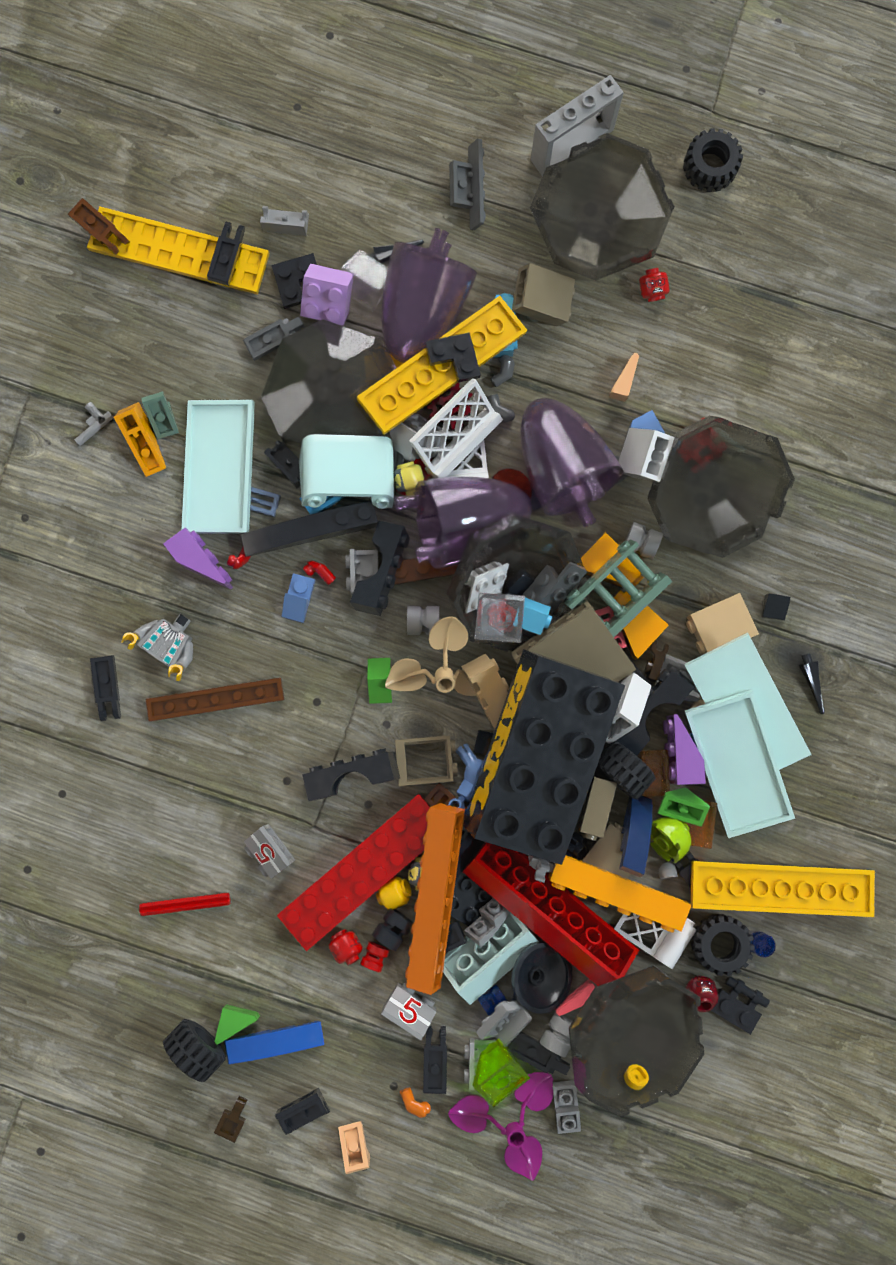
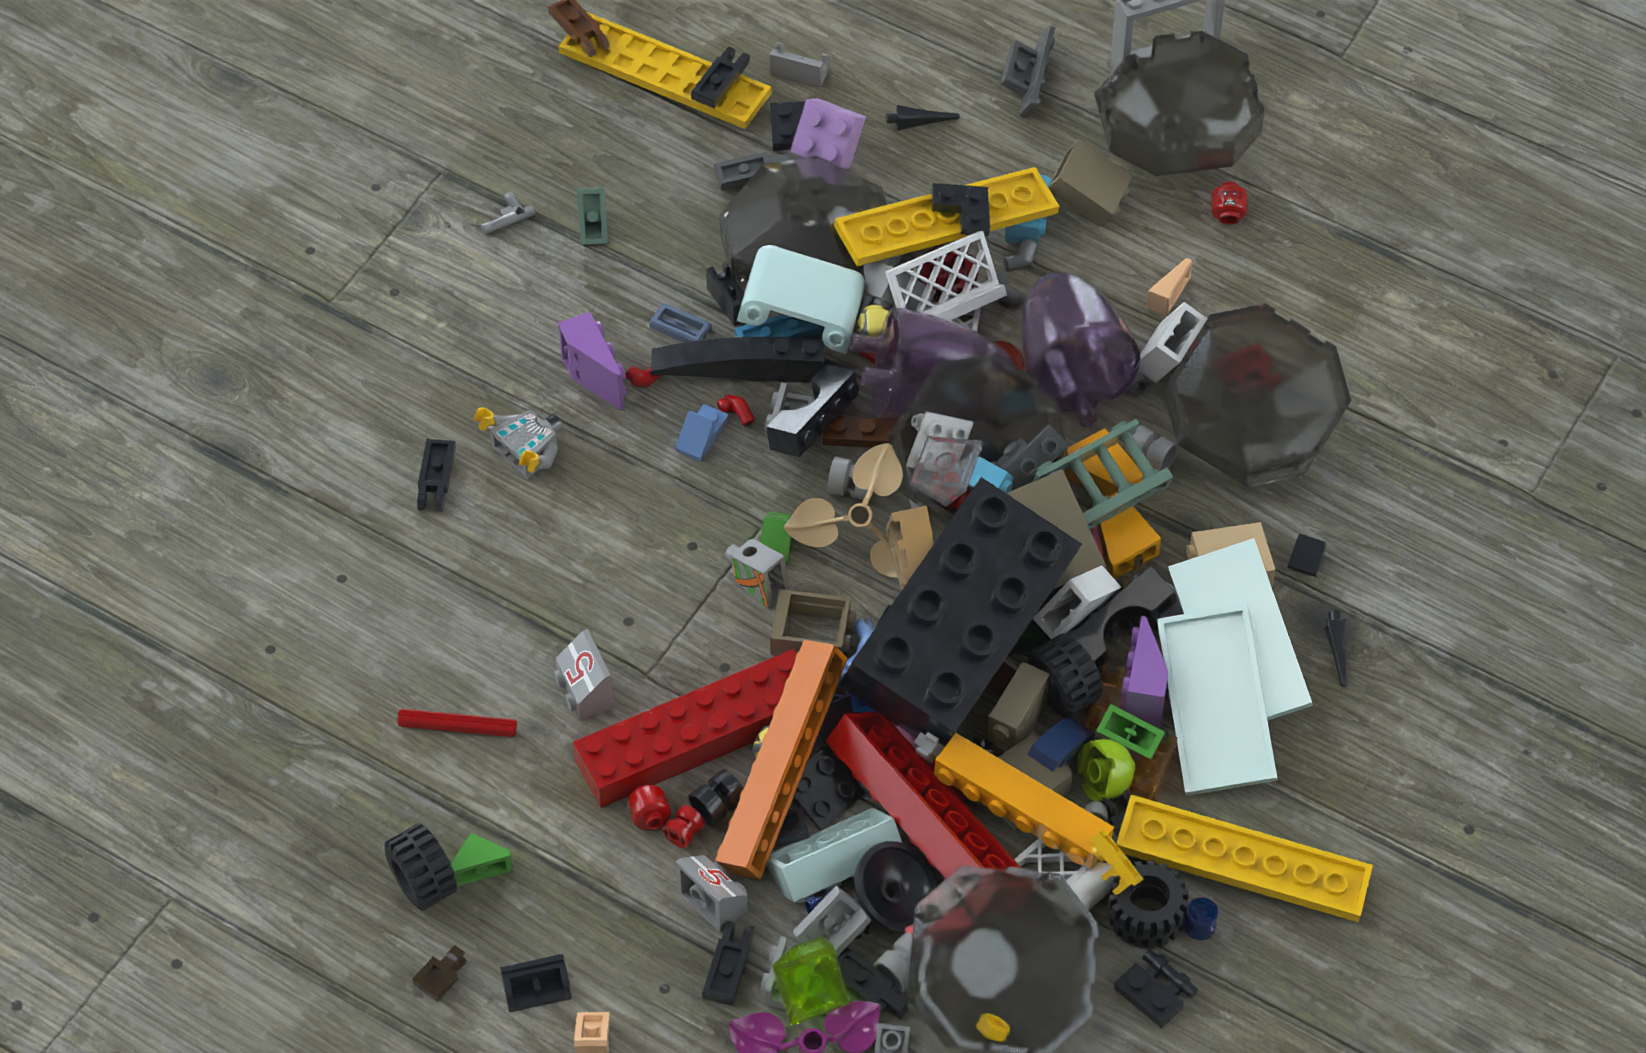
camera: 15 degrees right, 30 degrees down
light orange slope [114,402,166,477] -> none
reddish brown plate [146,678,285,722] -> none
light aqua tile [181,400,255,534] -> none
blue slope [224,1021,324,1064] -> none
black arch [302,748,400,801] -> none
clear slope [341,249,396,312] -> none
yellow head [376,876,412,910] -> none
clear purple windscreen [381,228,477,363] -> none
orange arm [400,1087,431,1118] -> none
light grey slope [464,898,510,947] -> none
black tyre [683,128,743,192] -> none
dark red head [686,975,718,1012] -> none
none -> light grey torso [725,539,790,610]
none -> yellow plate [1089,829,1143,895]

